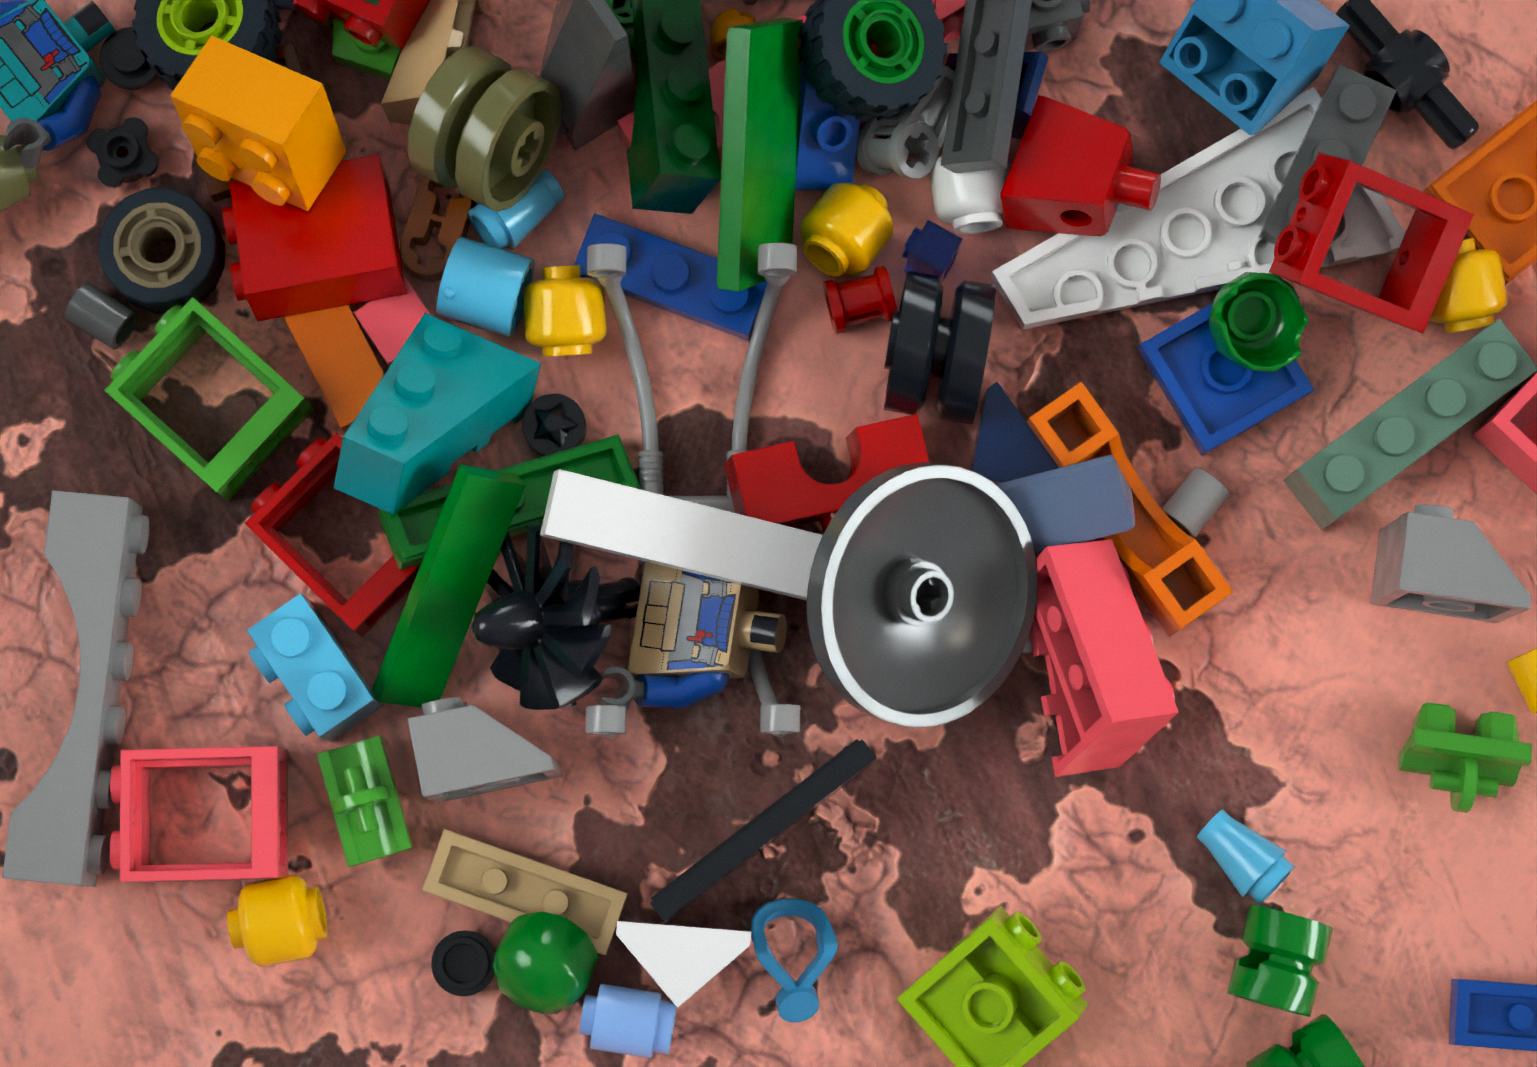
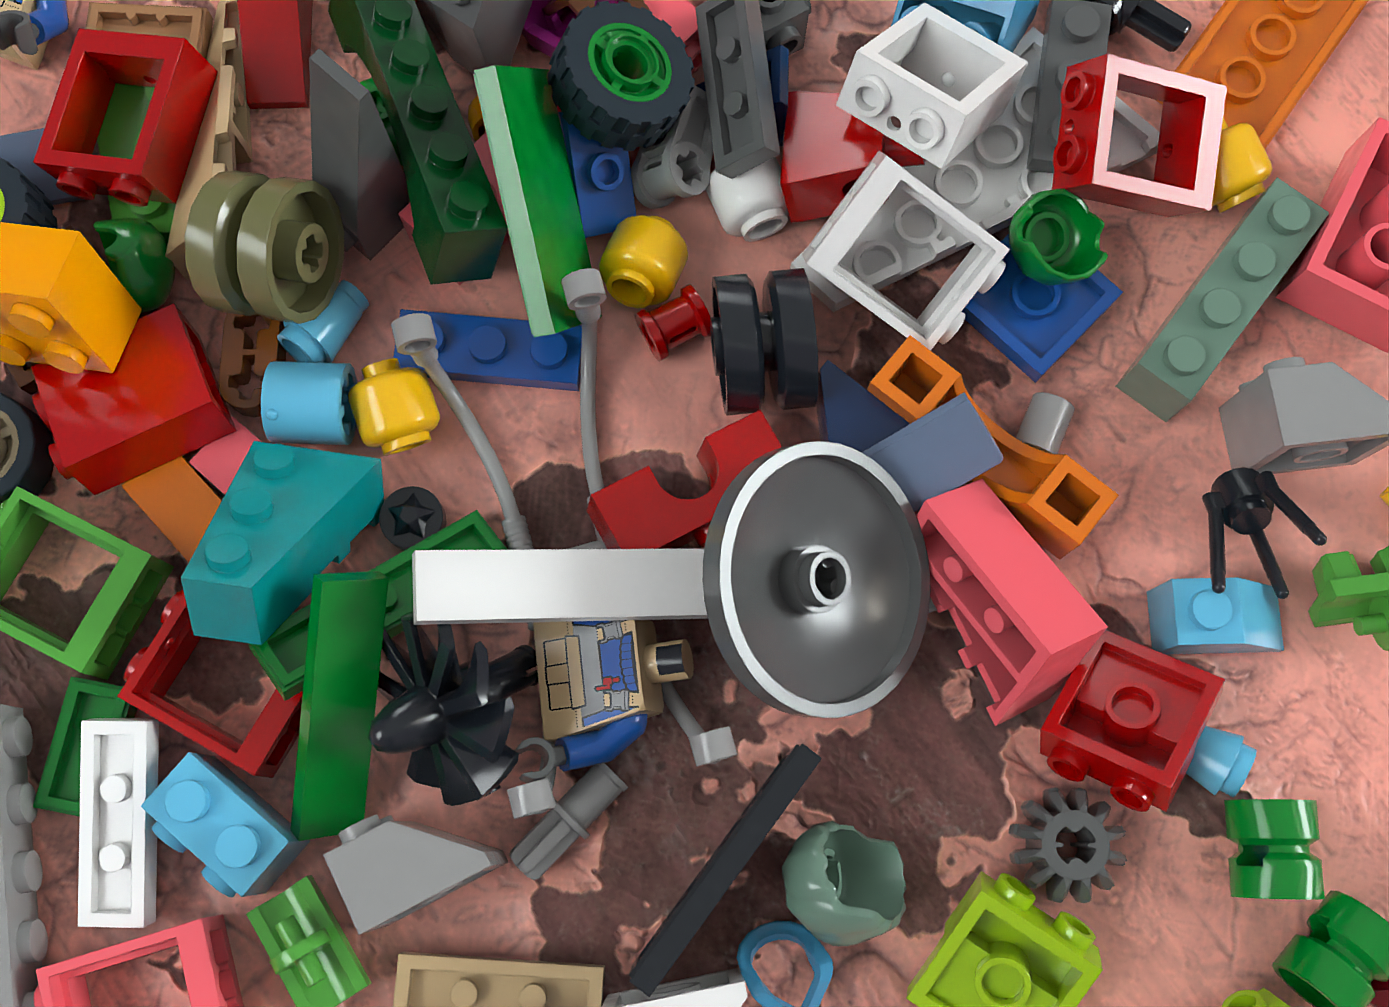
camera: 15 degrees left, 5 degrees down
clear blue piece [902,220,963,283] -> none
none -> green tile [33,676,137,817]
none -> white plate [78,718,159,928]
none -> green hair [93,218,175,313]
none -> light grey axle [509,763,629,880]
none -> sand green hair [782,821,907,946]
none -> white window [802,151,1010,351]
none -> white window [836,2,1028,169]
none -> dark grey gear [1009,787,1127,903]
none -> red plate [1040,630,1225,812]
none -> medium azure slope [1147,577,1284,654]
none -> black plant [1202,467,1327,599]

